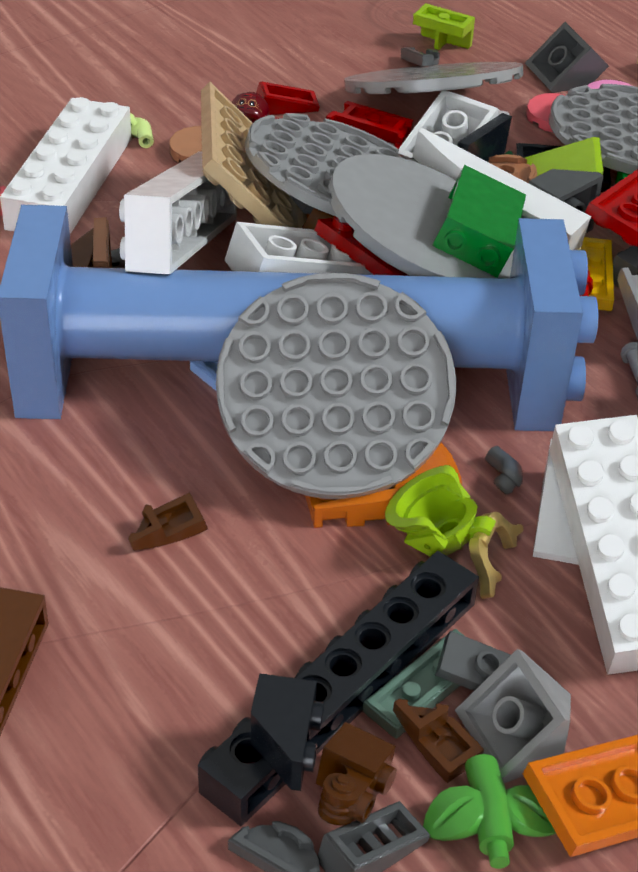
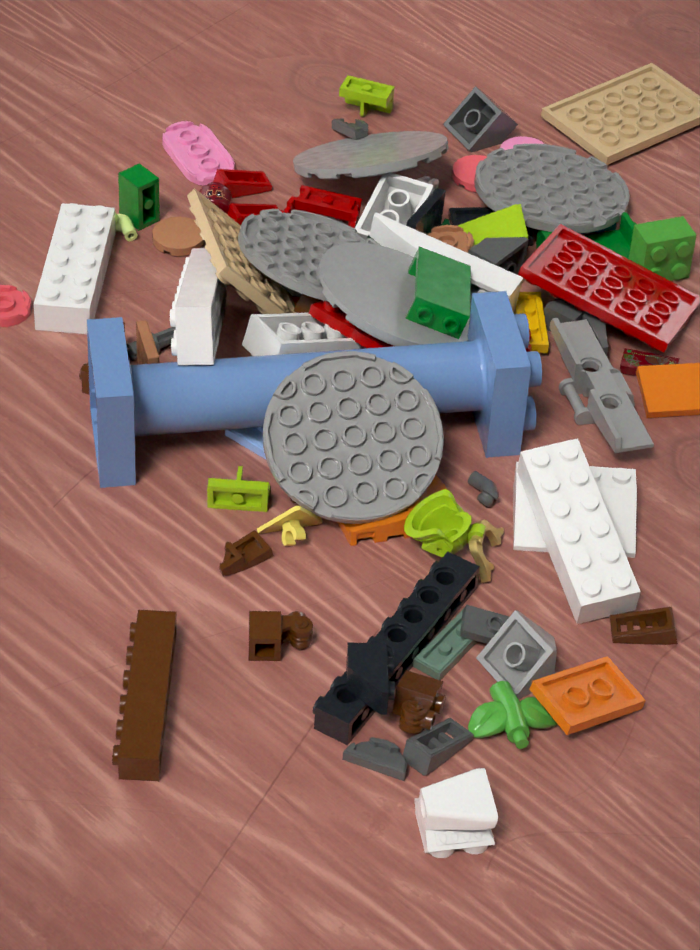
camera: 10 degrees left, 0 degrees up
reddish brown slope [393,699,484,783] -> none
none -> green brick [118,163,160,231]
none -> bright pink tile [162,121,235,186]
none -> lime panel [207,466,270,512]
none -> reddish brown brick [248,611,313,661]
none -> light yellow piece [257,506,322,546]

